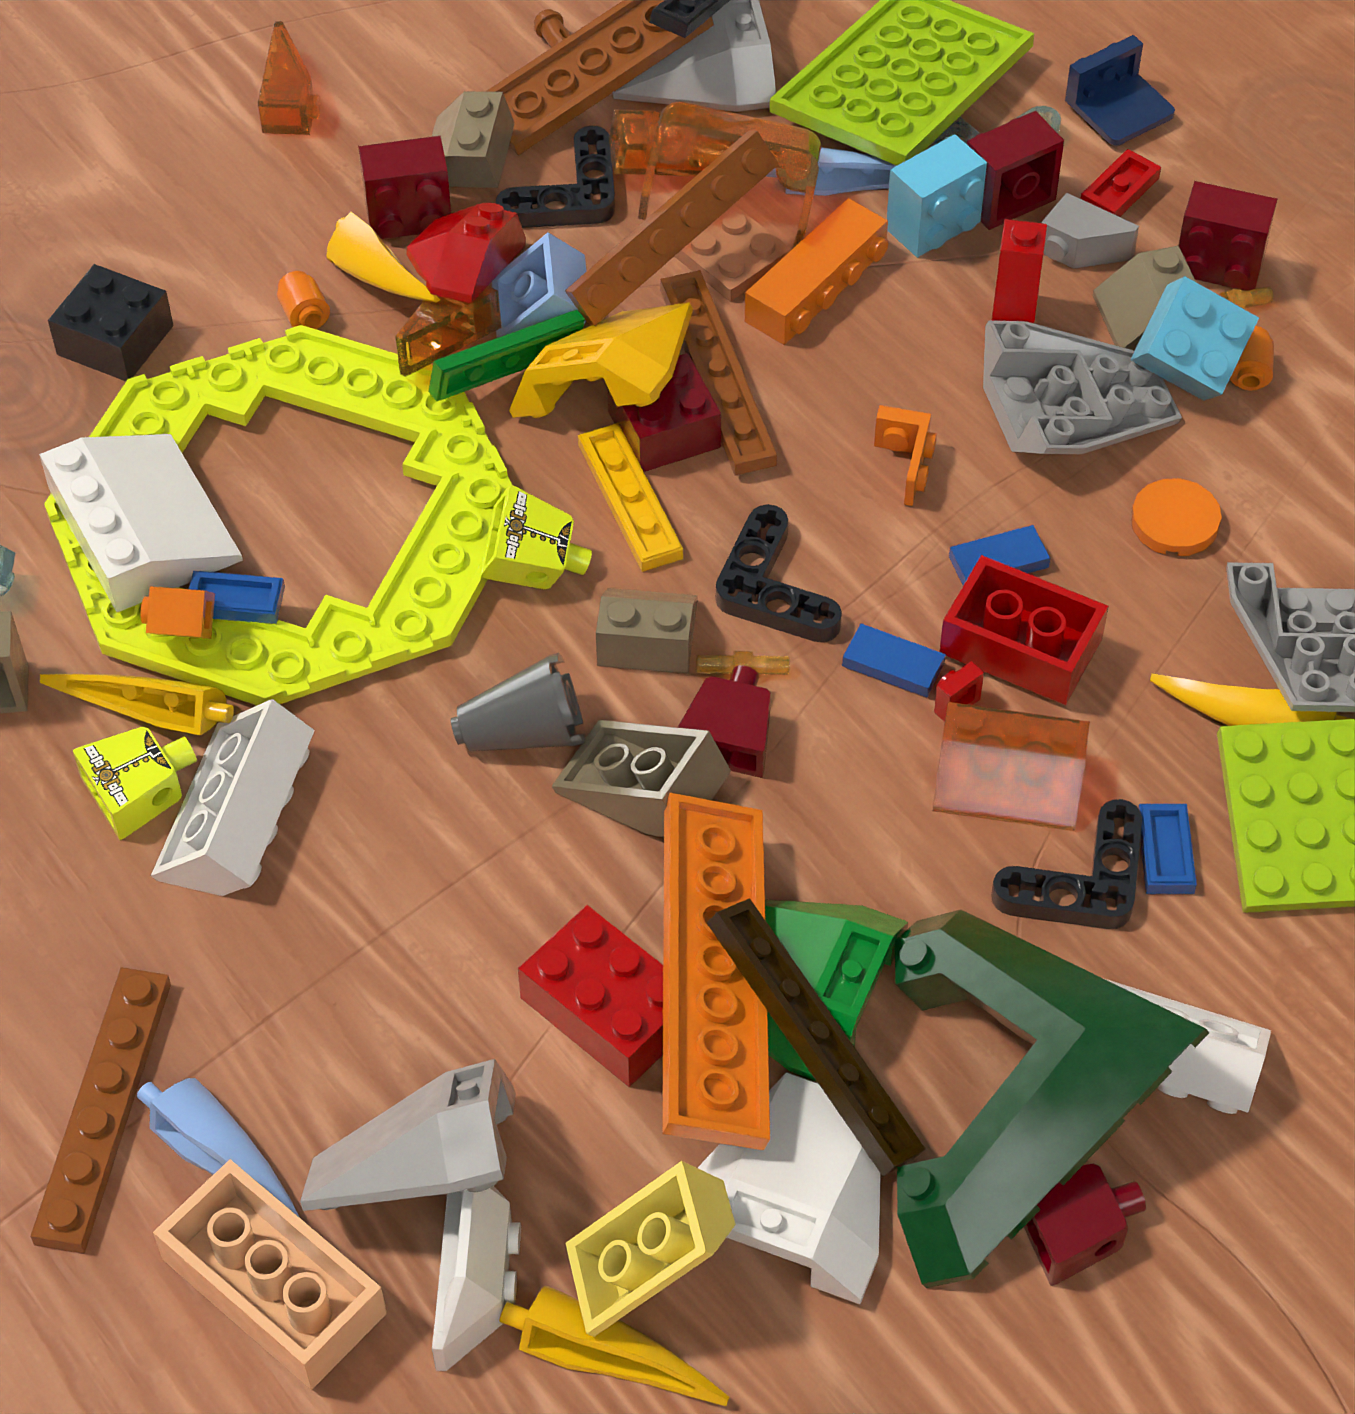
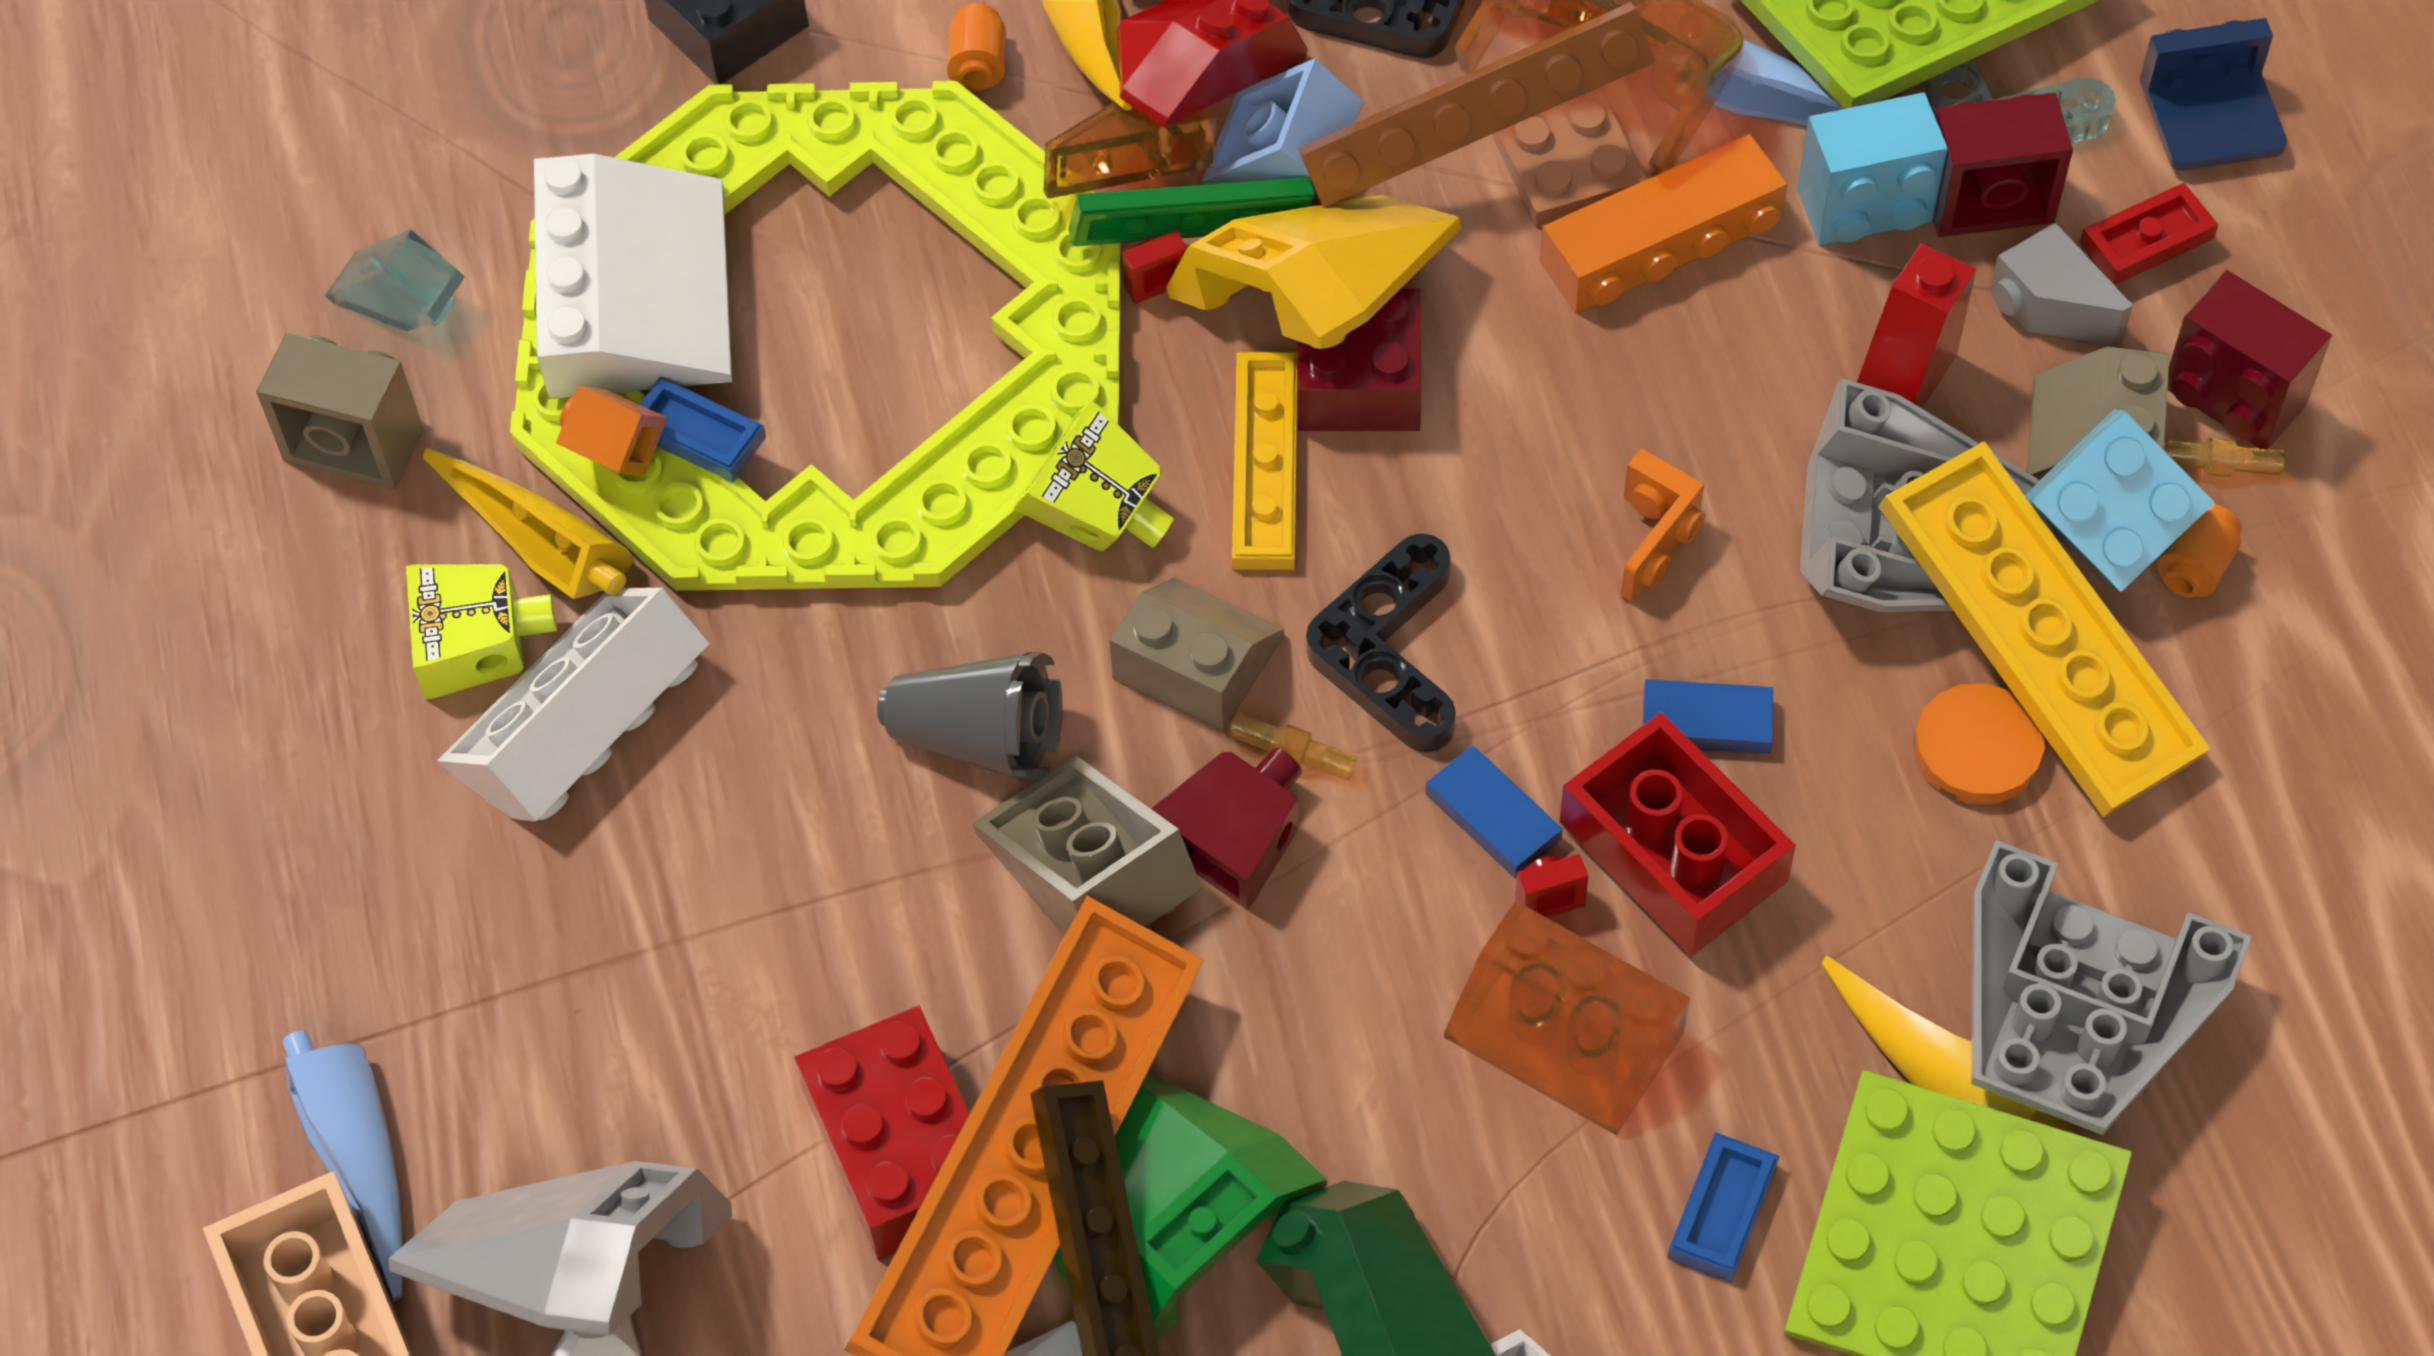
camera: 25 degrees right, 5 degrees up
dark orange plate [30,967,171,1254] -> none
dark orange plate [660,270,777,476] -> none
black beam [991,799,1142,929] -> none
none -> red plate [1122,230,1187,304]
none -> yellow plate [1878,441,2211,818]

